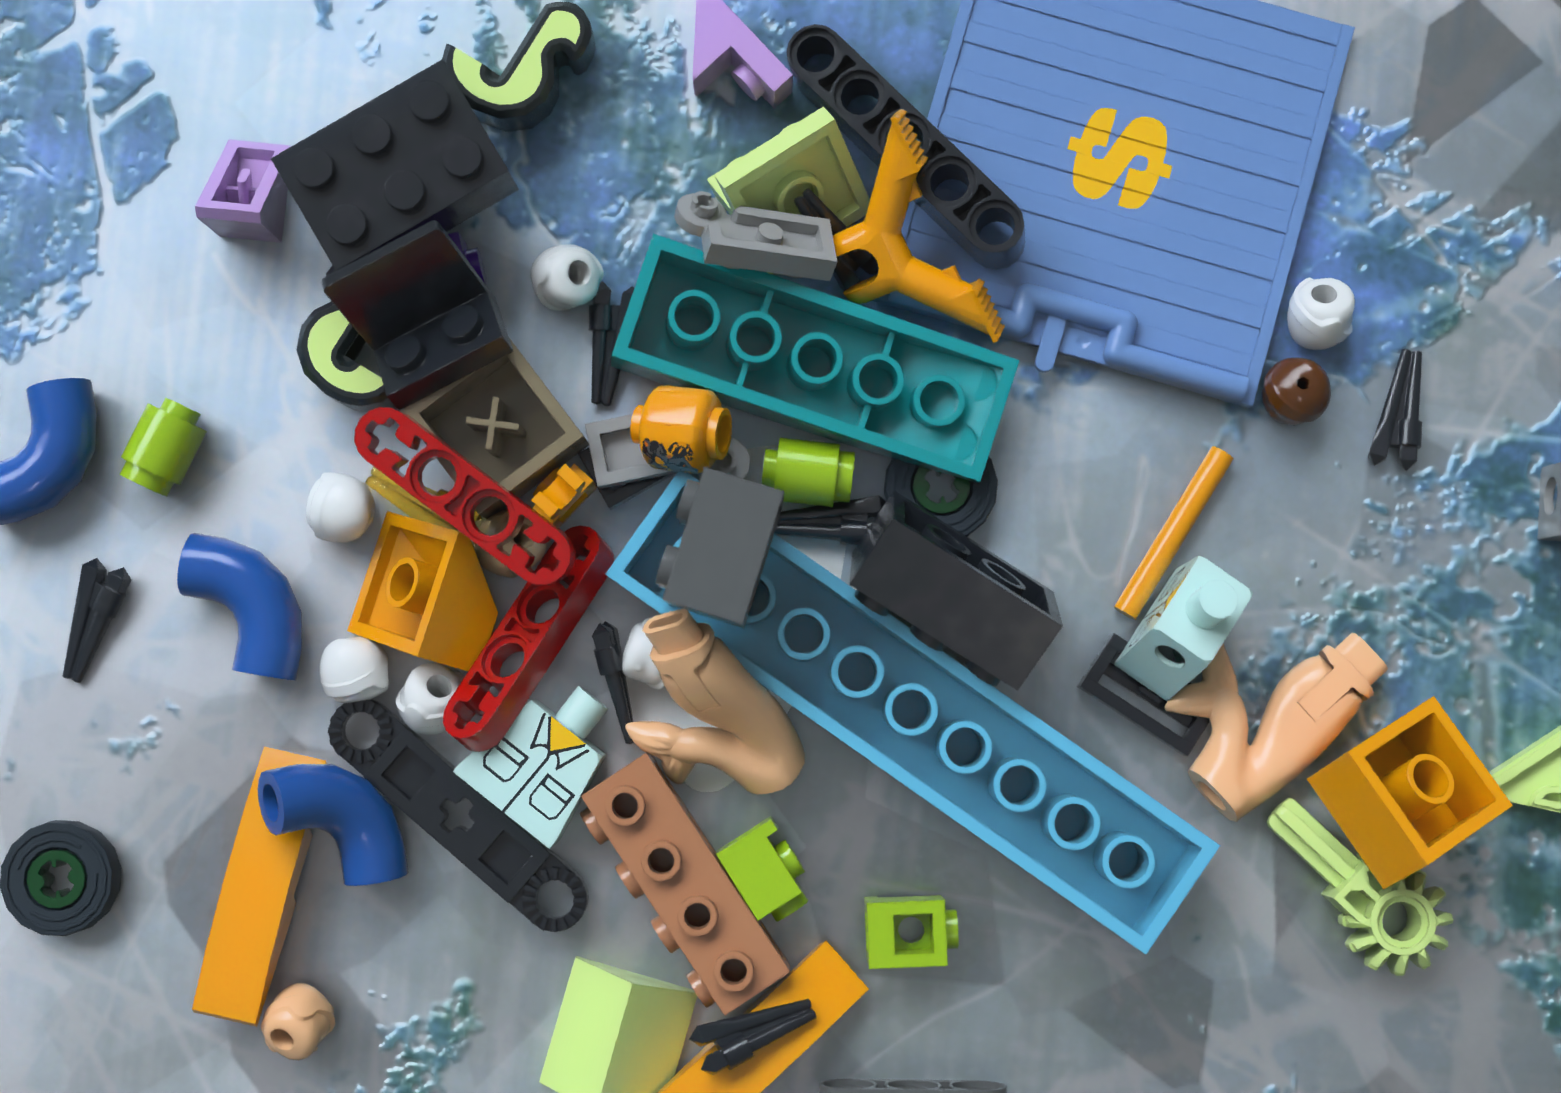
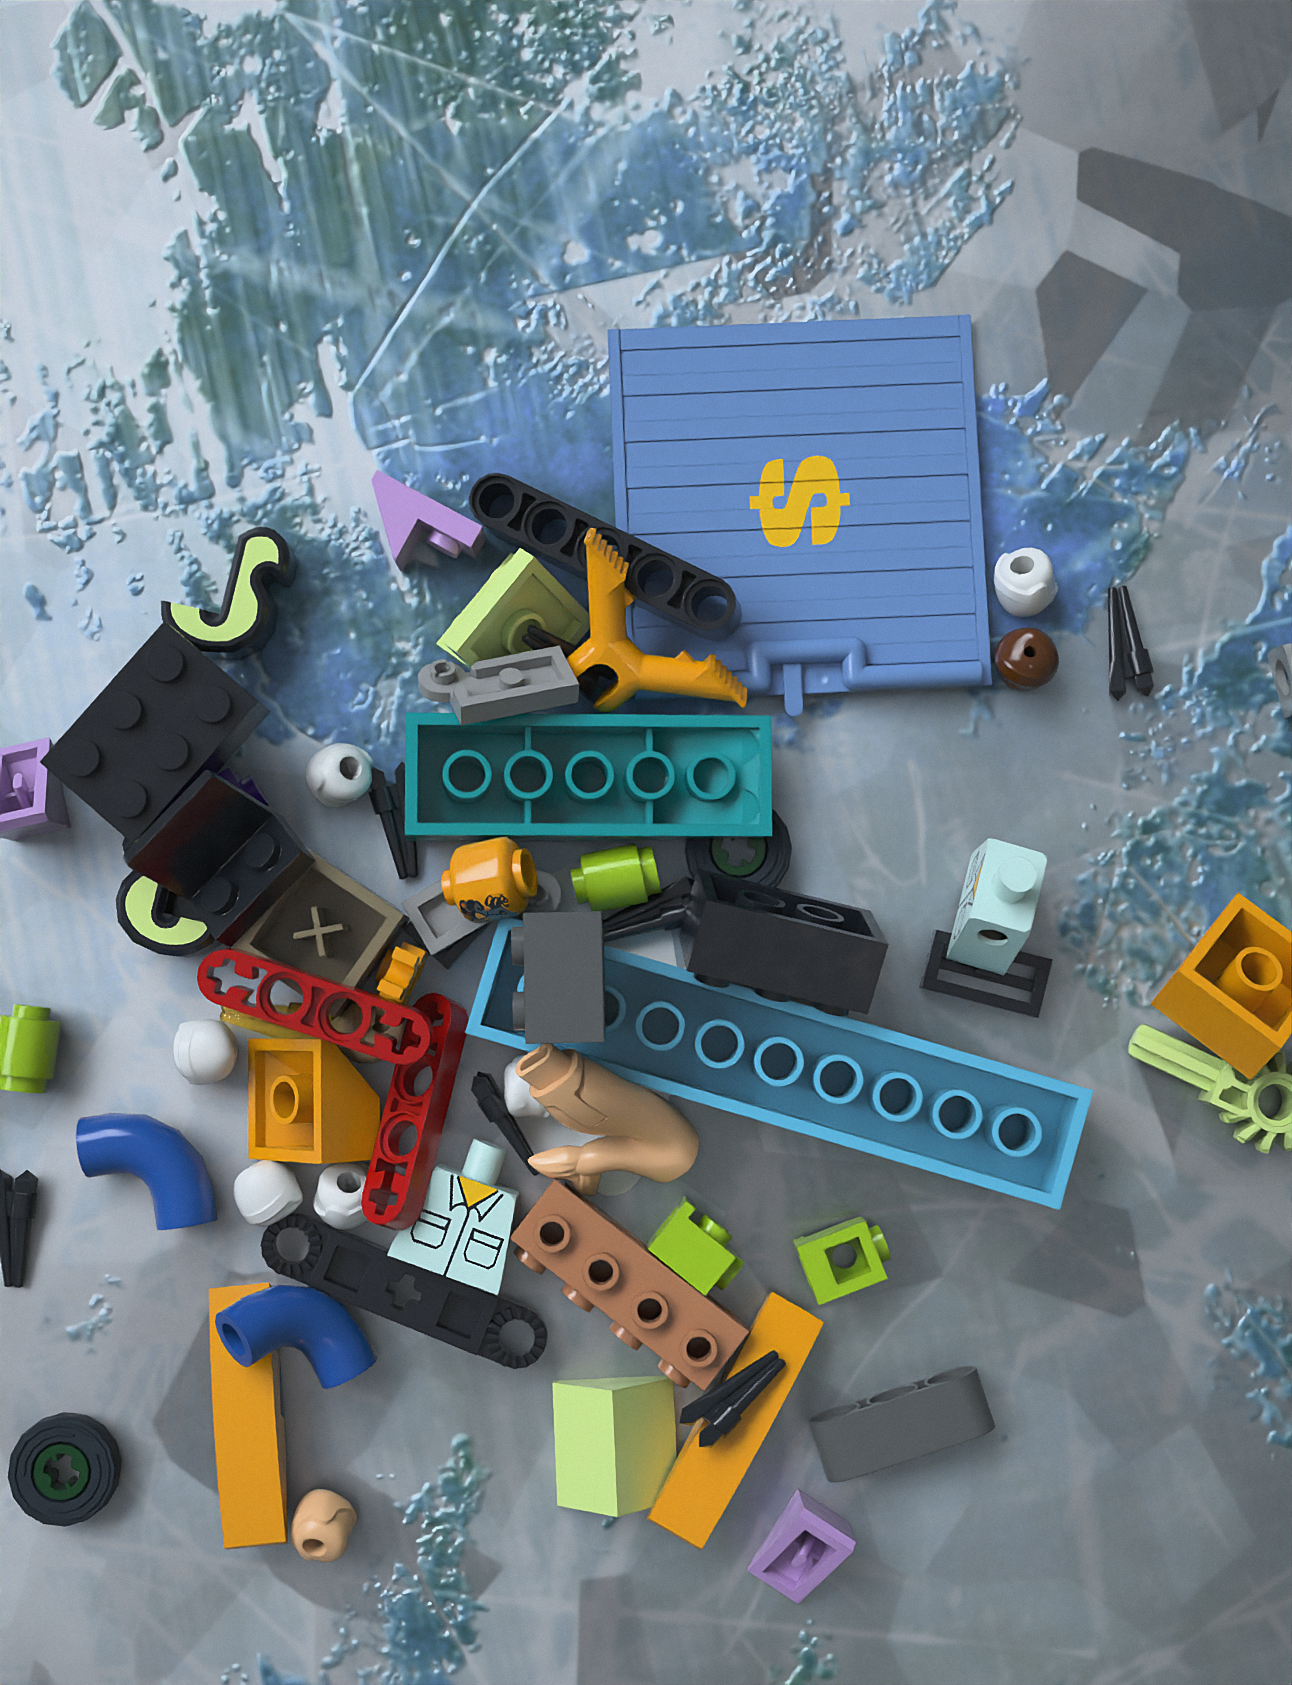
camera: 20 degrees left, 0 degrees up
light orange bar [1114,446,1234,620] -> none
light nougat piece [1164,633,1388,822] -> none

